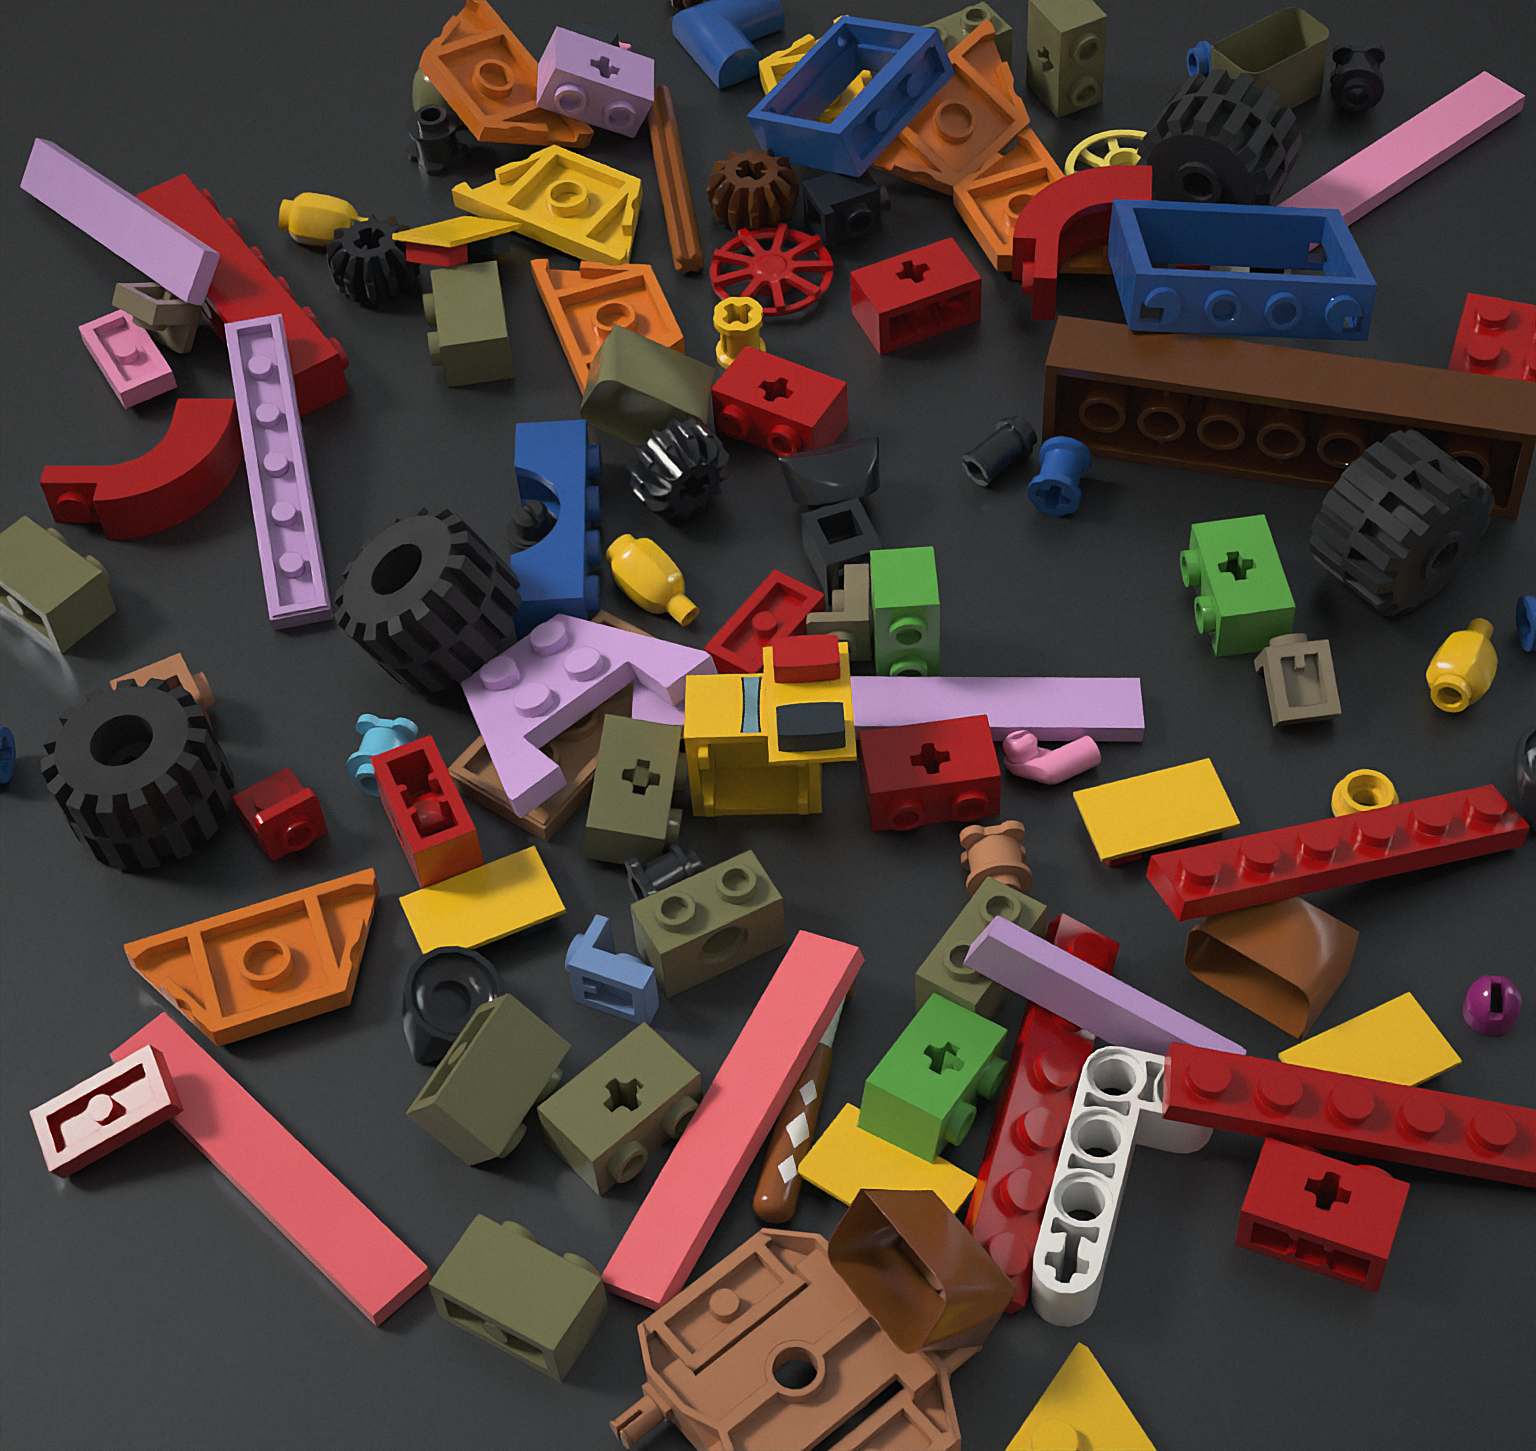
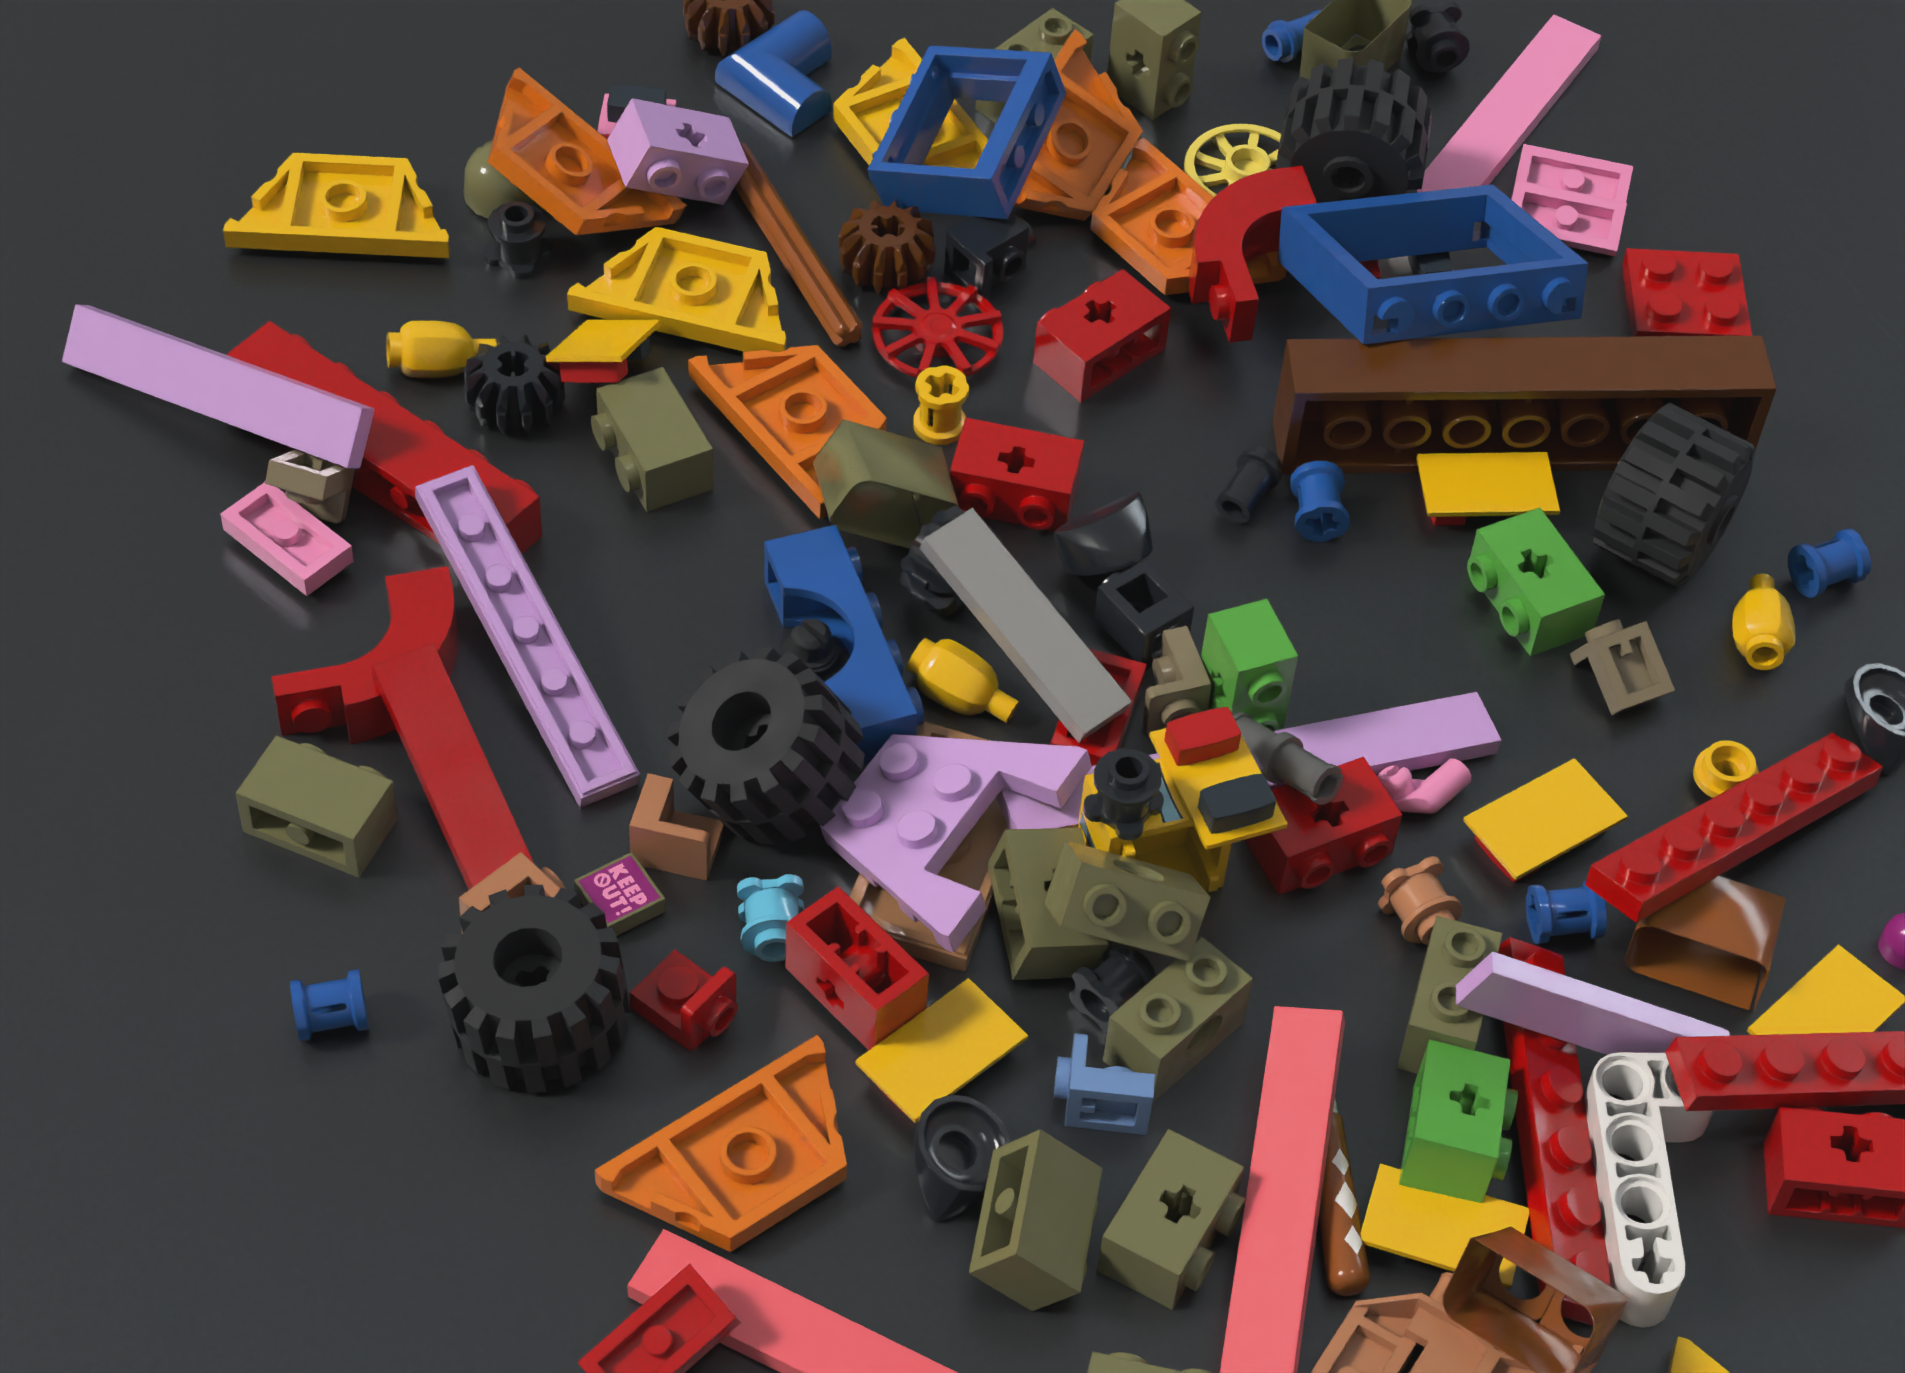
camera: 25 degrees left, 0 degrees up
none -> yellow wing [223,153,450,258]
none -> red tile [372,643,534,890]
none -> tile [574,852,666,936]
none -> nougat panel [629,773,723,881]
none -> light grey tile [920,508,1132,743]
none -> olive brick [1044,840,1210,961]
none -> black brick [1083,748,1164,841]
none -> dark grey pin [1233,712,1343,805]
none -> yellow piece [1416,452,1560,526]
none -> bright pink slope [1511,144,1633,256]
none -> blue bush [1526,880,1607,944]

